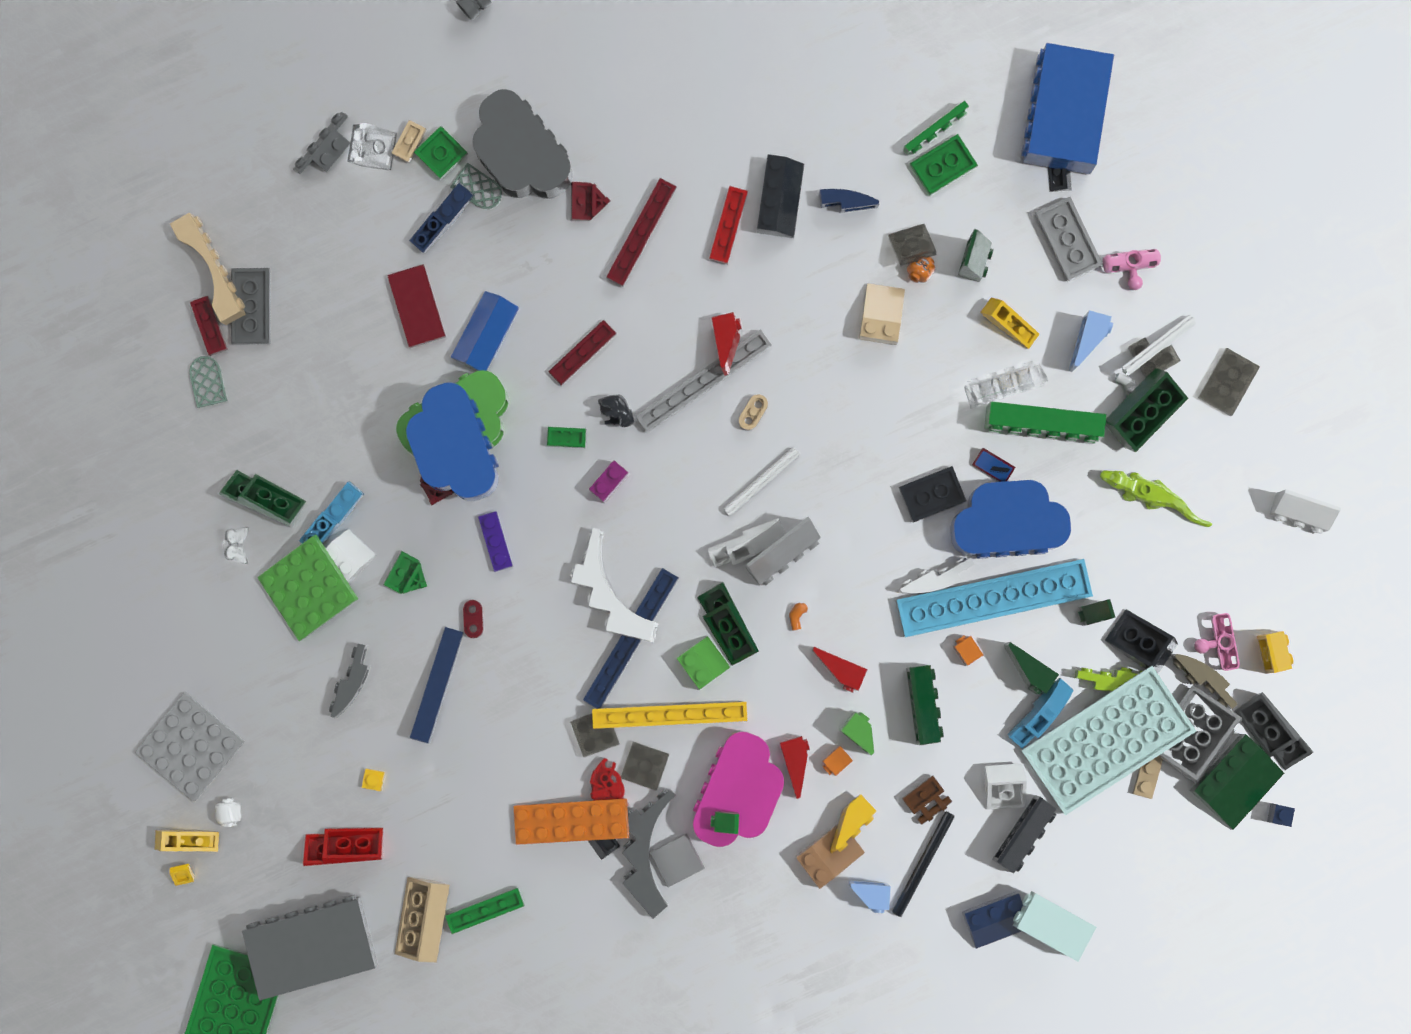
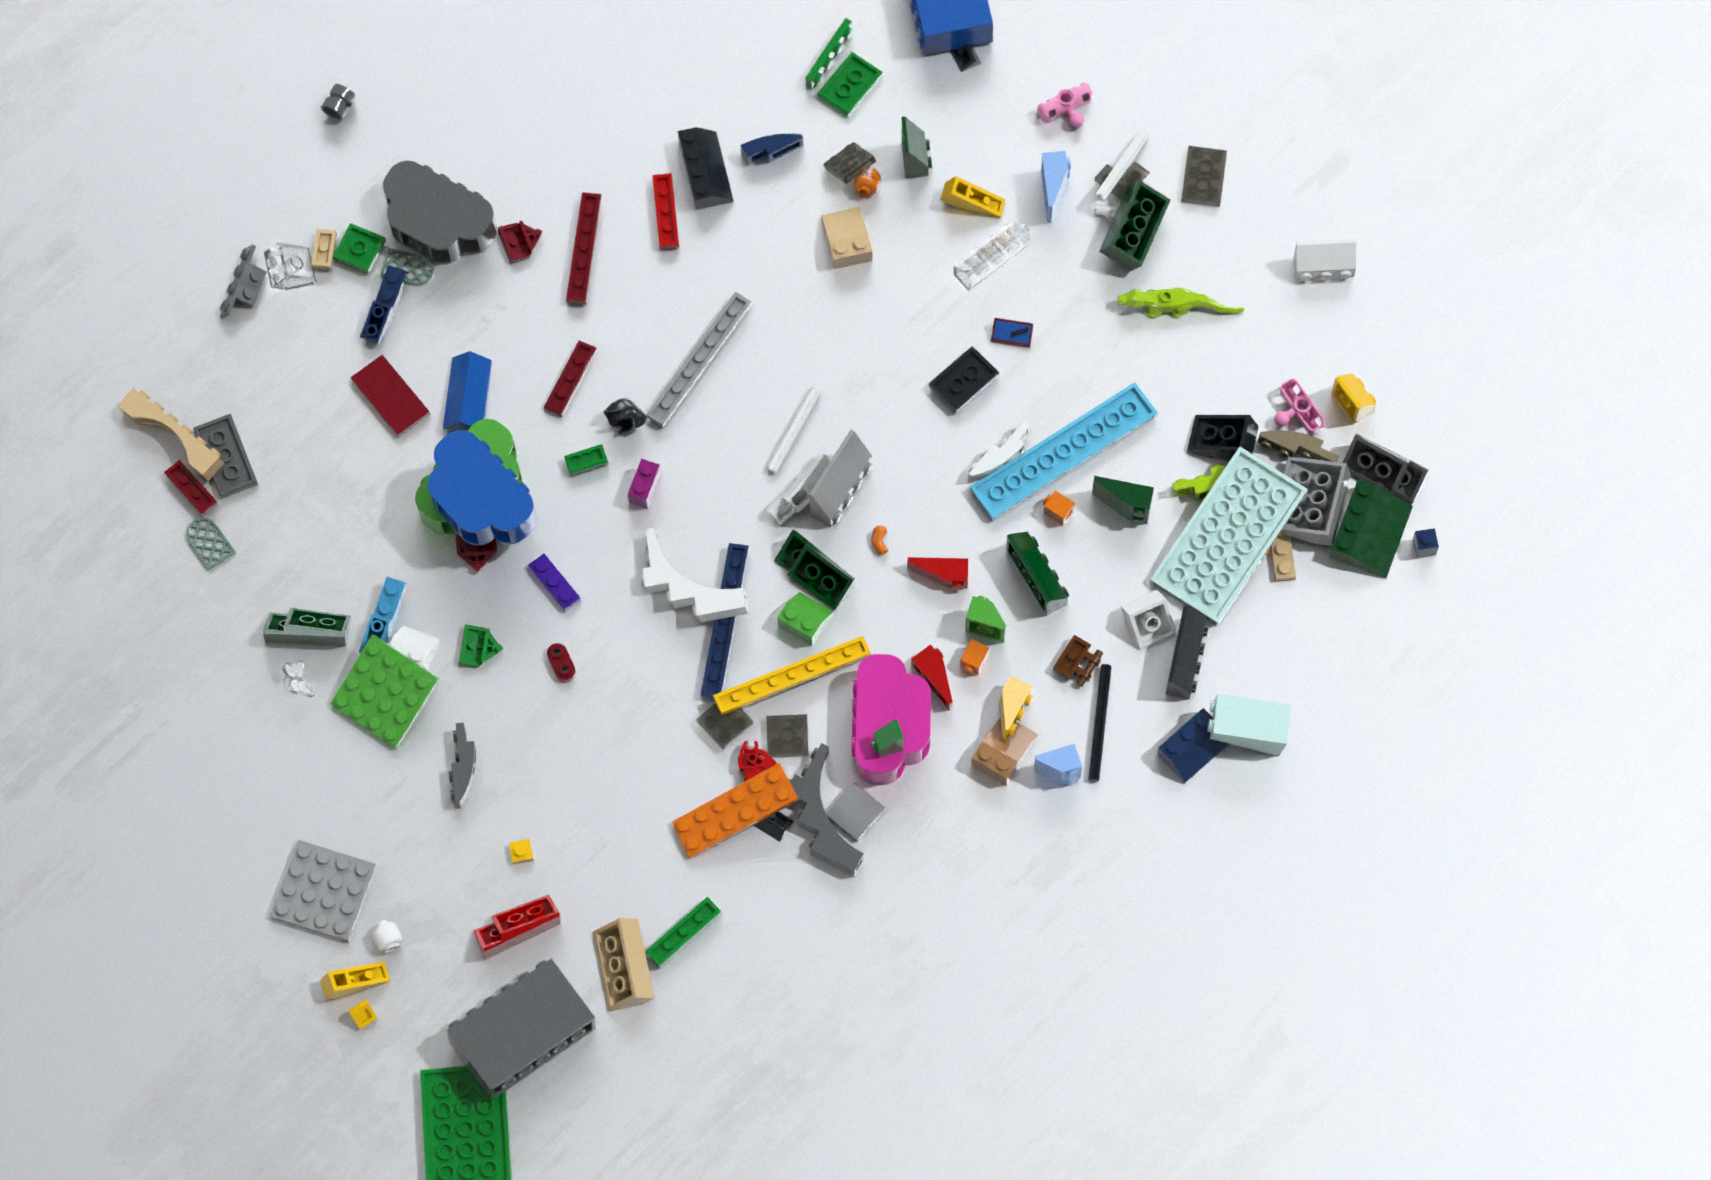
camera: 20 degrees left, 15 degrees down
dark blue slope [410,627,464,744] -> none
red slope [711,312,742,376] -> none
tan plate [739,394,768,430] -> none
blue brick [950,480,1071,559] -> none
green brick [984,401,1106,444] -> none
dark azure slope [1008,677,1074,749] -> none
light grey plate [1035,197,1103,282] -> none
dark green slope [1077,599,1116,626] -> none

